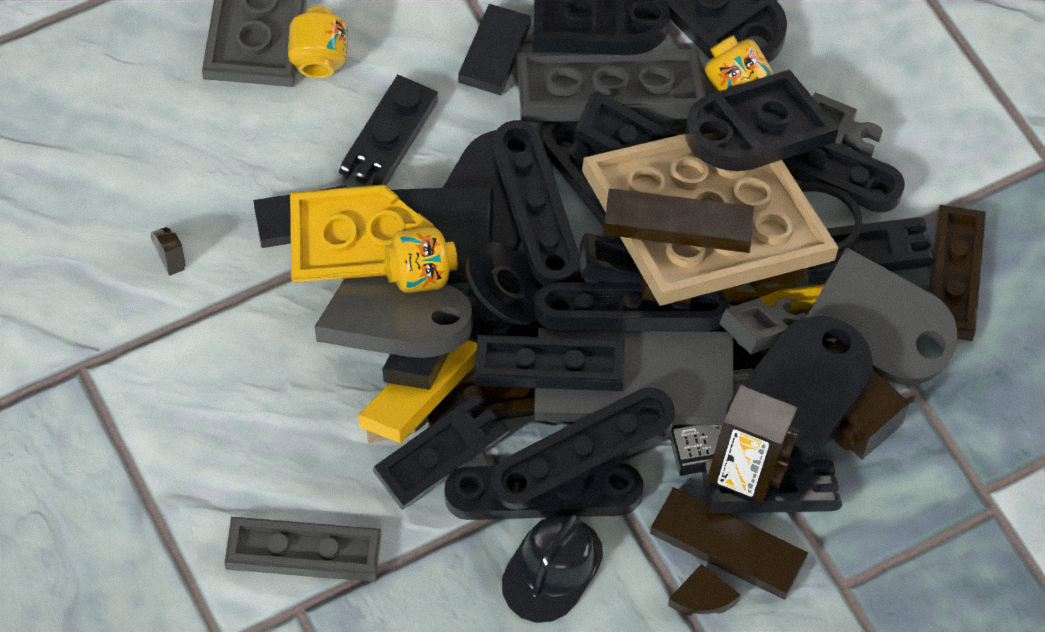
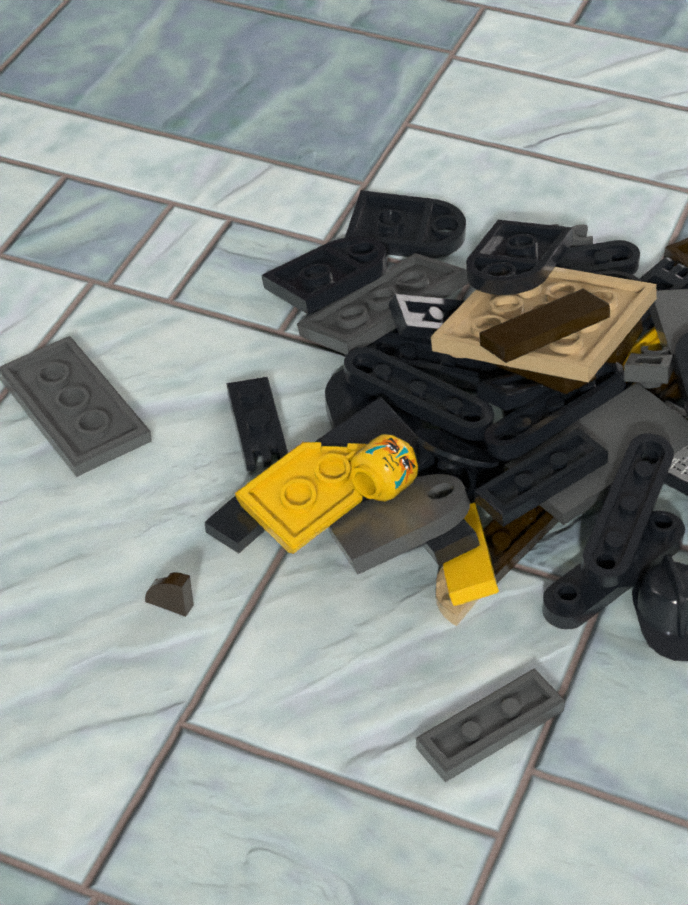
camera: 35 degrees left, 15 degrees down
yellow head [288,6,348,78] -> none
black hinge [373,392,510,510] -> none
black tile [458,4,531,96] -> none
yellow head [705,35,773,92] -> none

